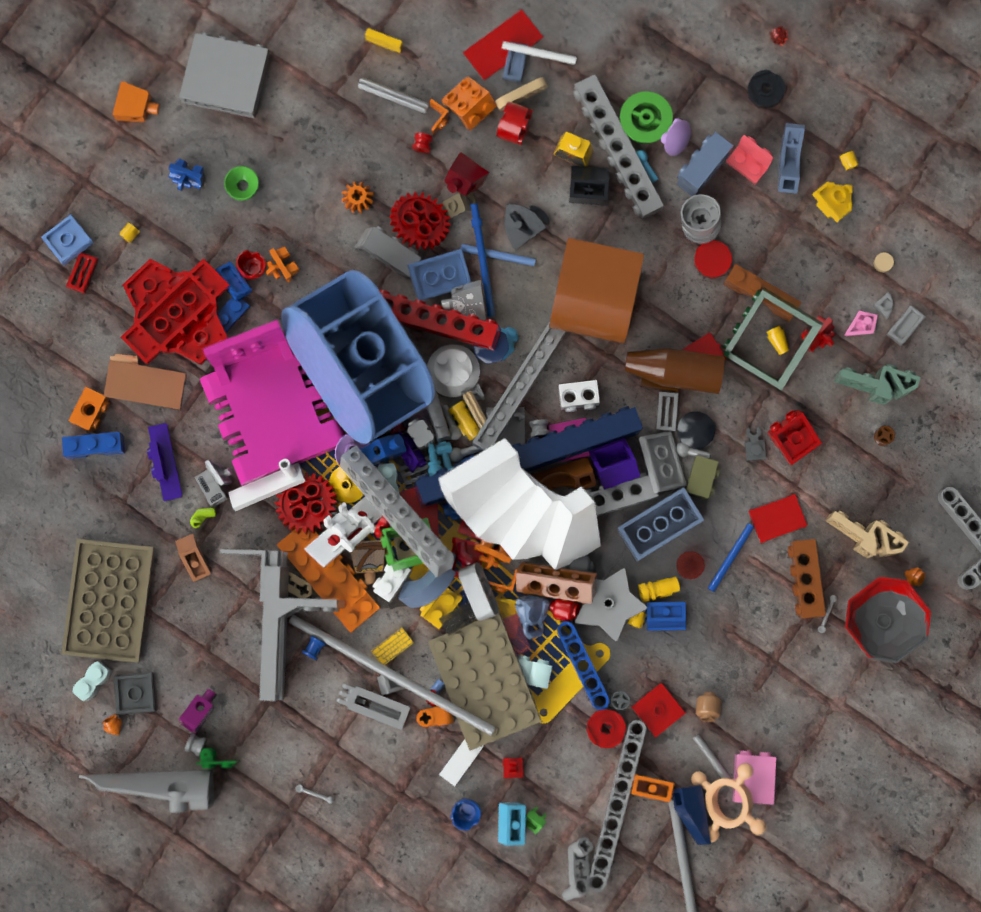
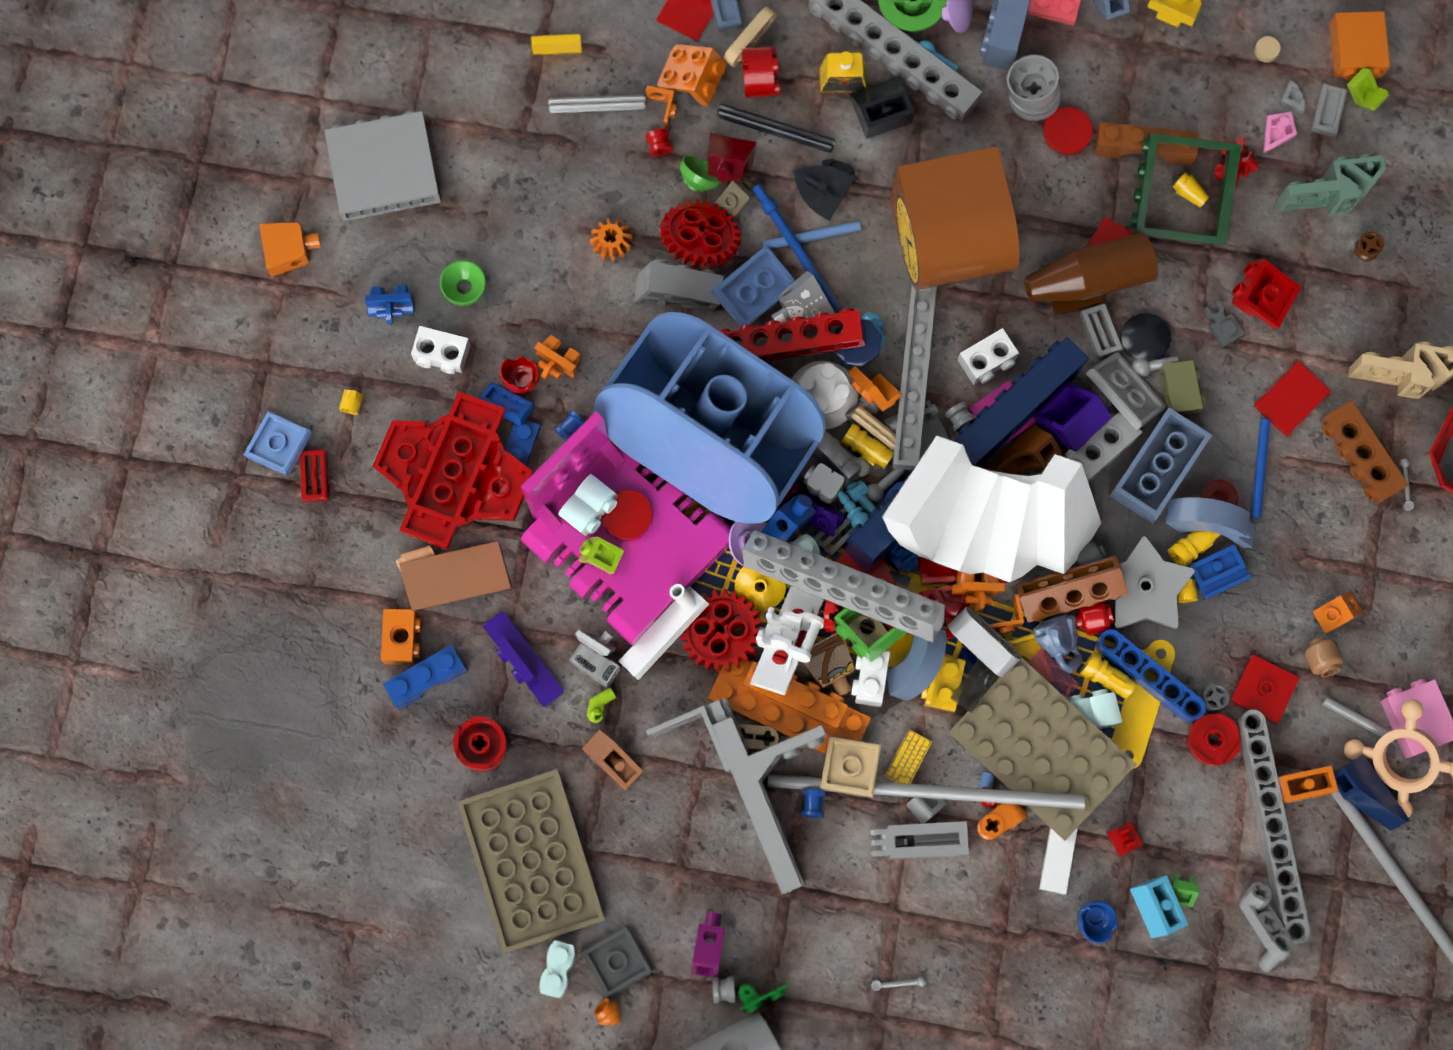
camera: 25 degrees left, 5 degrees down
none -> white brick [411,326,471,374]
none -> red brick [453,716,508,773]
none -> blue bush [553,410,585,441]
none -> light aqua brick [558,474,618,536]
none -> lime bracket [579,537,624,574]
none -> red tile [601,489,653,541]
none -> bright green piece [679,156,721,192]
none -> black axle [717,104,835,153]
none -> tan tile [820,736,882,798]
none -> orange bracket [847,366,902,411]
none -> yellow axle [1080,652,1137,700]
none -> sand blue arch [1166,497,1256,549]
none -> orange bracket [1313,591,1364,633]
none -> orange brick [1329,11,1390,80]
none -> lime bracket [1347,67,1389,111]

